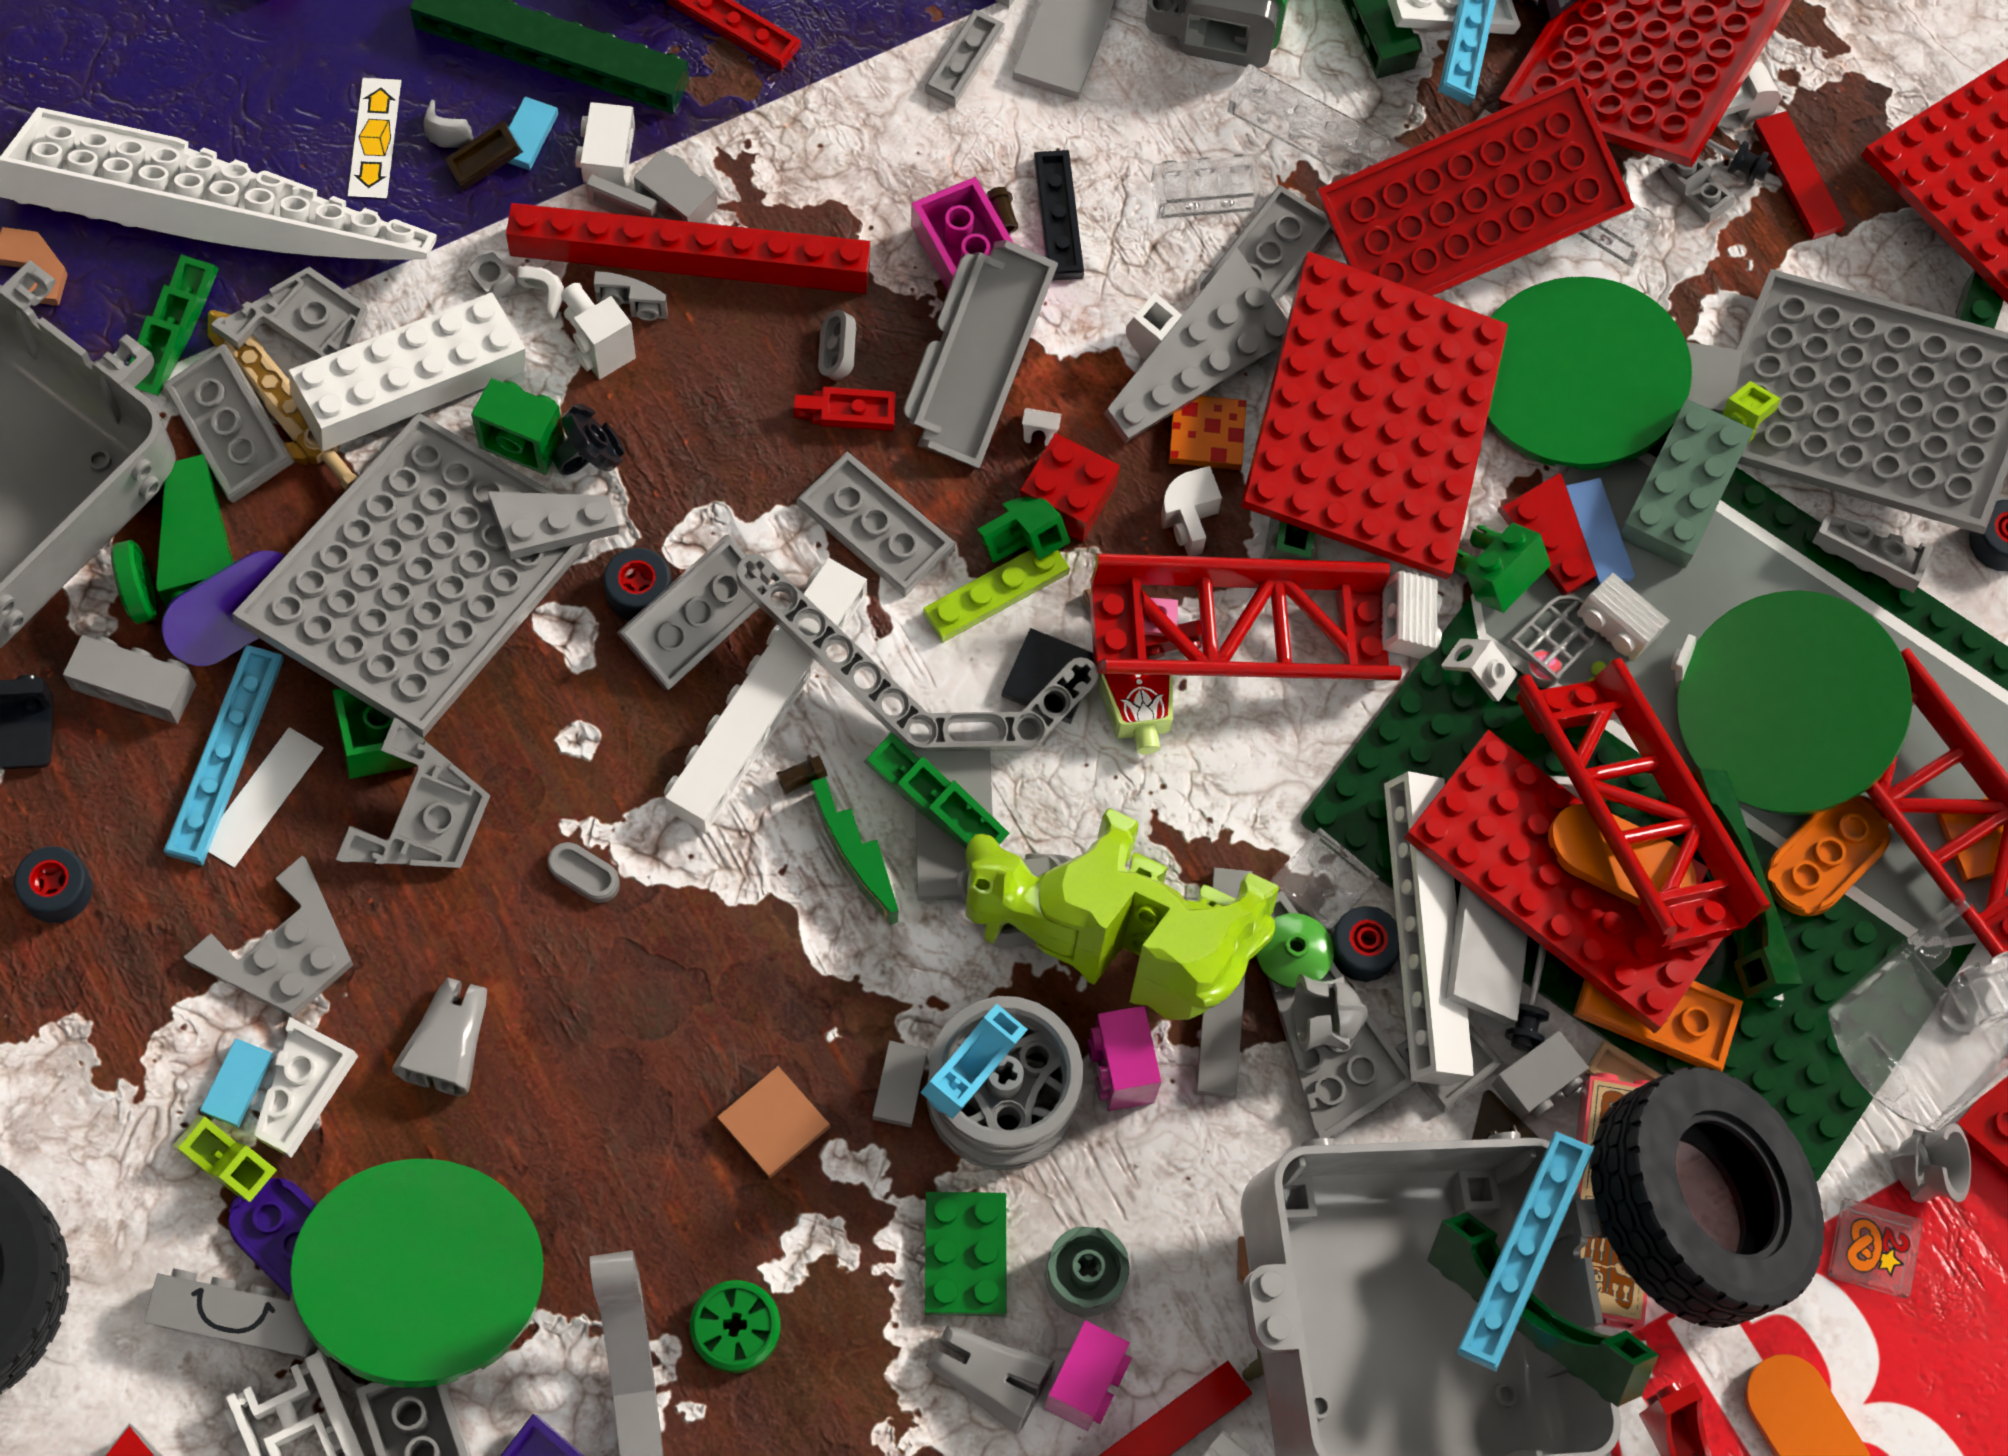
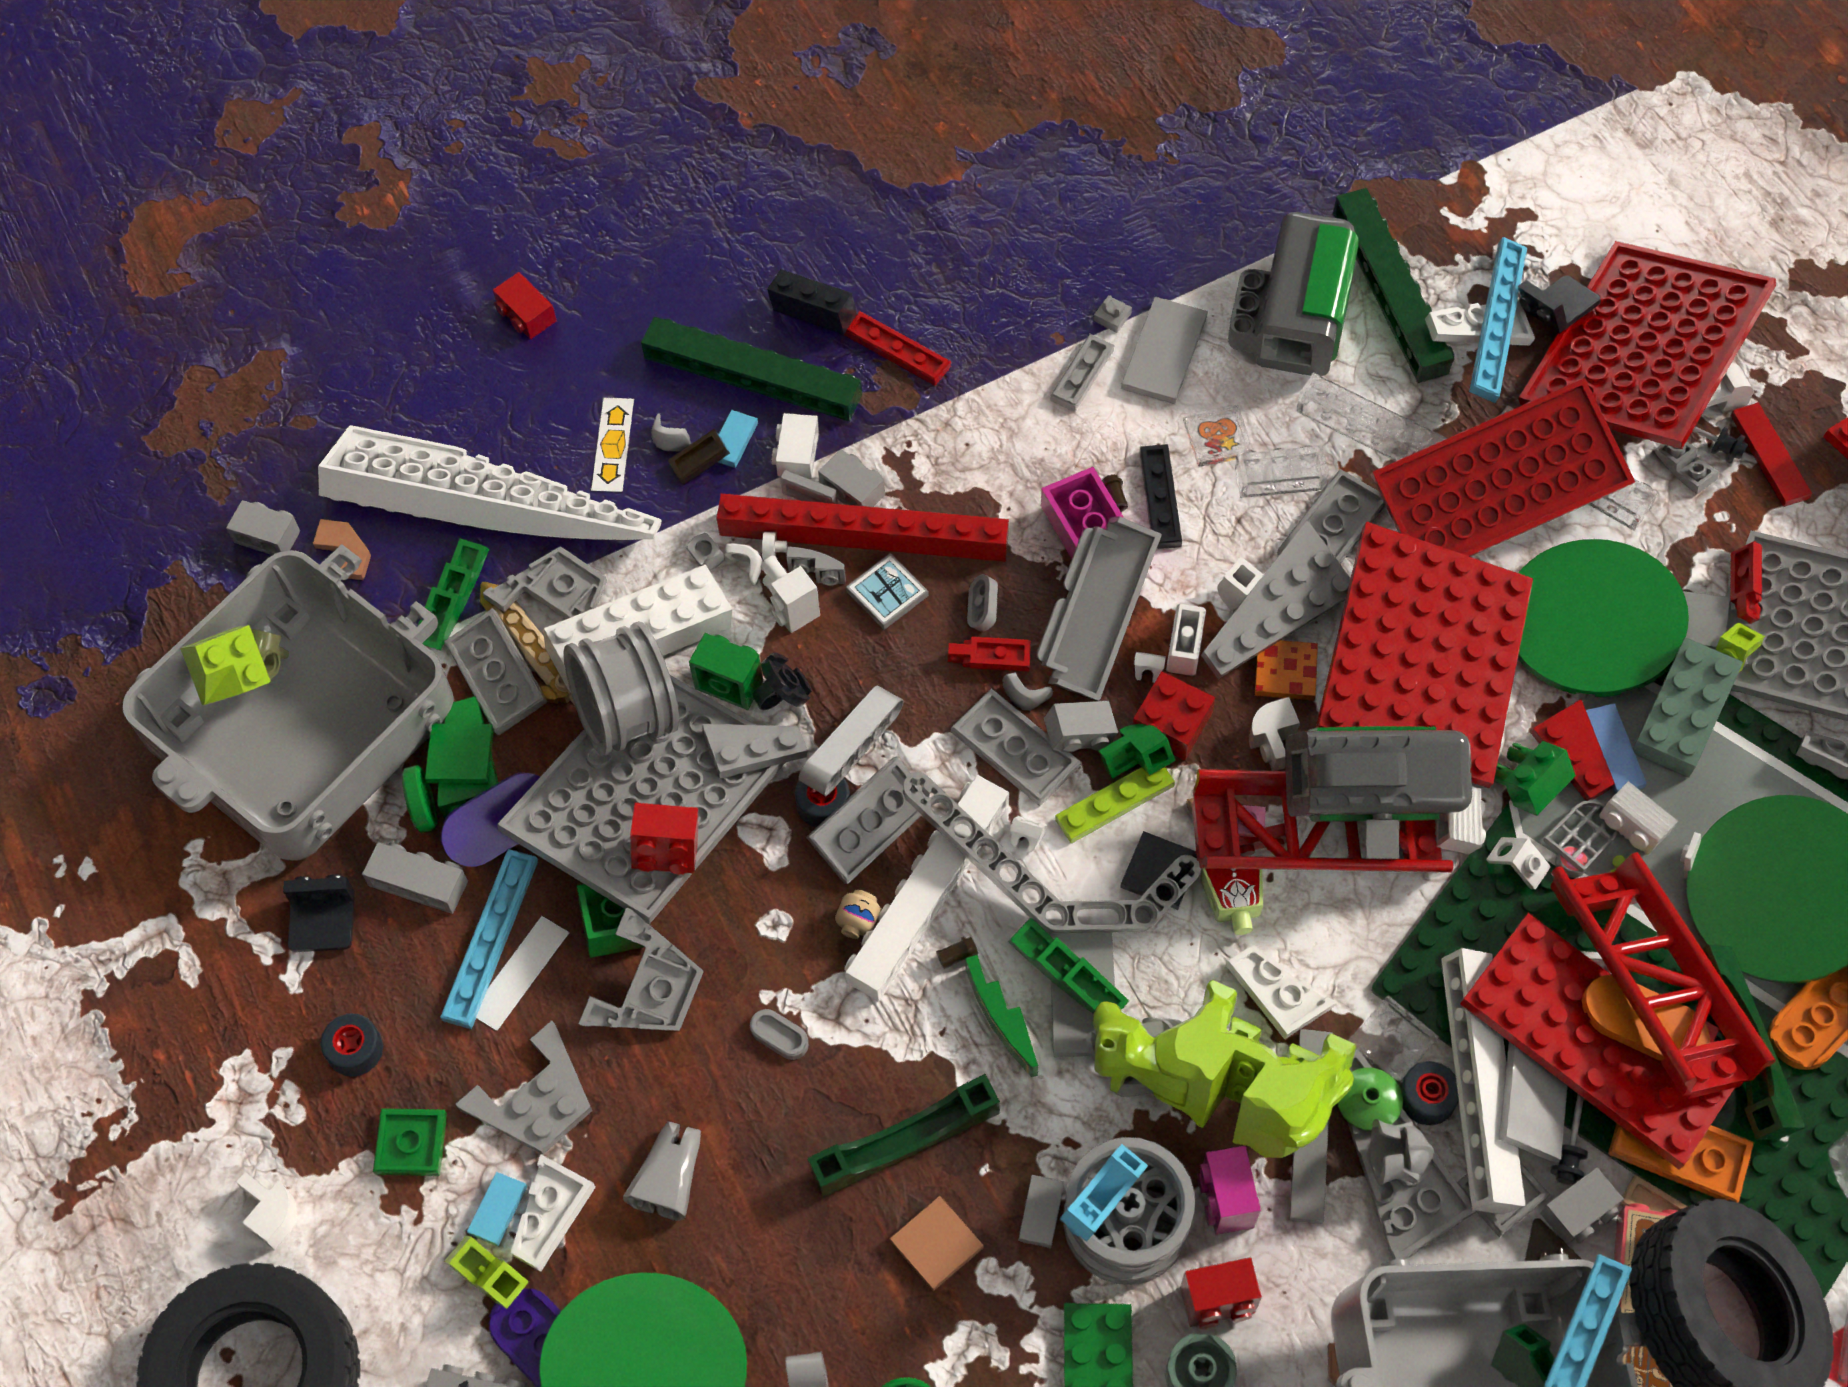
camera: 10 degrees right, 5 degrees down
none -> green tile [373,1108,447,1176]
none -> green tile [425,724,494,784]
none -> light grey wheel [563,621,679,756]
none -> red brick [630,803,698,874]
none -> white tile [762,532,787,561]
none -> beam [799,685,904,796]
none -> dark green arch [807,1074,1000,1198]
none -> tan head [835,890,881,939]
none -> tile [846,553,929,630]
none -> light grey hair [1002,672,1053,711]
none -> white tile [1010,816,1047,852]
none -> light grey brick [1044,701,1118,752]
none -> white brick [1166,604,1206,676]
none -> red brick [1180,1257,1262,1329]
none -> clear tile [1183,405,1254,467]
none -> white wing [1226,945,1336,1039]
none -> dark grey piece [1285,726,1472,822]
none -> light grey brick [1366,814,1399,859]
none -> red hinge [1730,541,1762,624]

